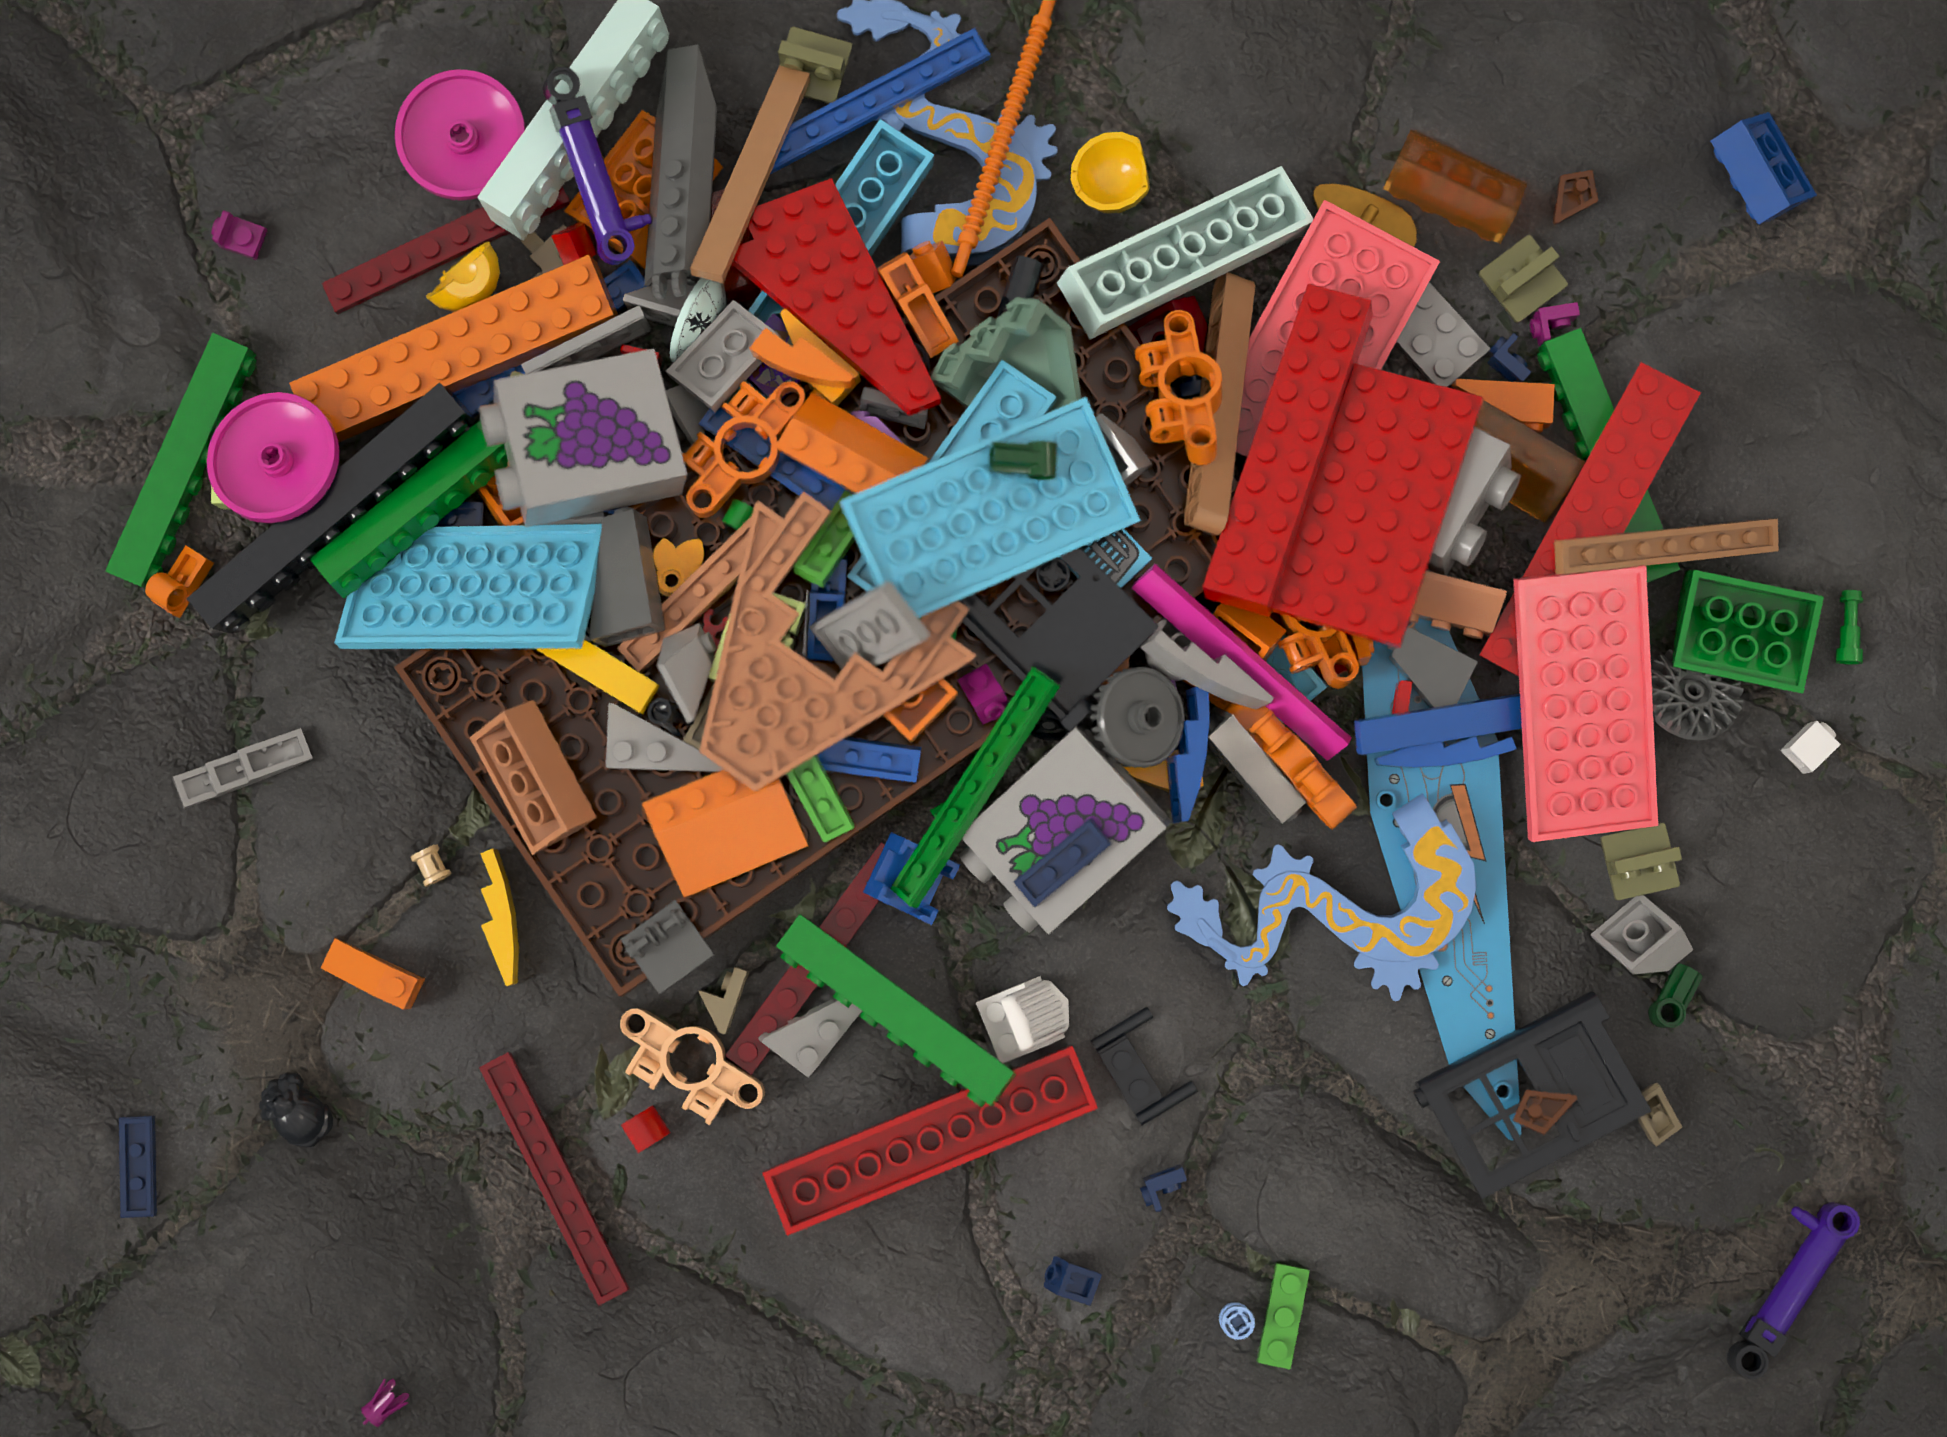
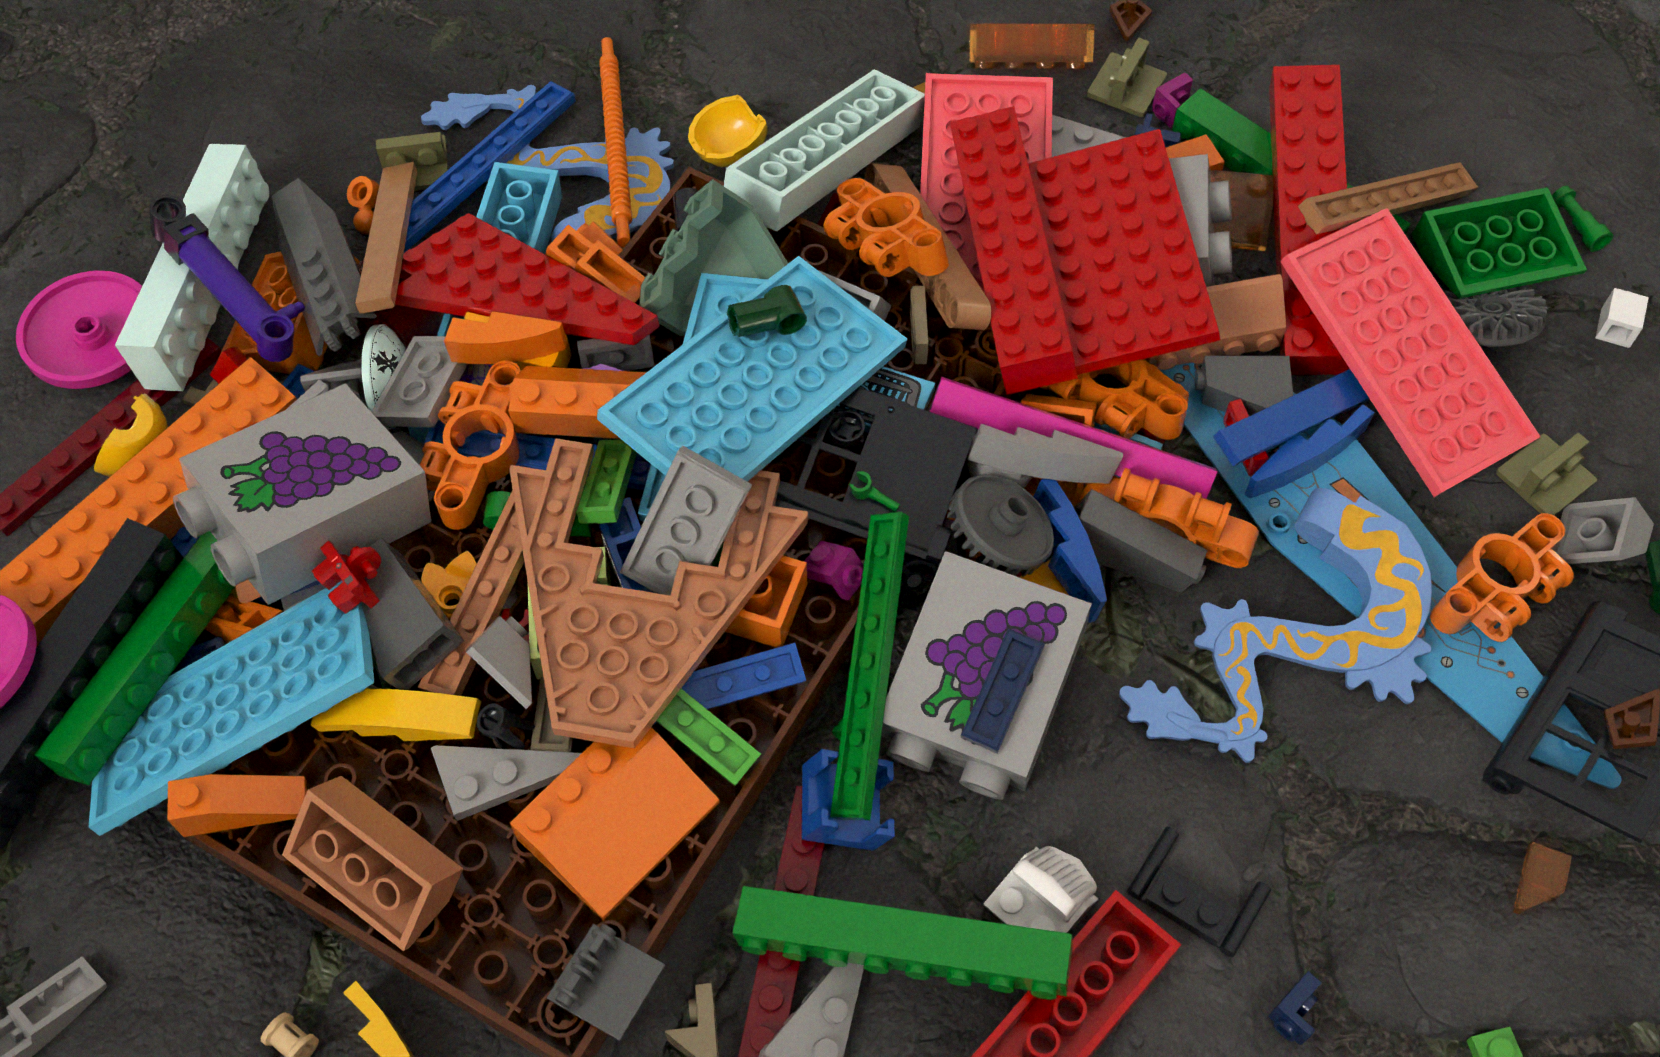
camera: 25 degrees left, 25 degrees down
none -> orange slope [167,774,307,837]
none -> red hips [312,540,381,614]
none -> orange plate [347,176,379,235]
none -> green hand [849,471,900,512]
none -> dark tan tile [910,286,928,364]
none -> orange piece [1430,513,1574,642]
none -> clear orange tile [1513,842,1572,914]

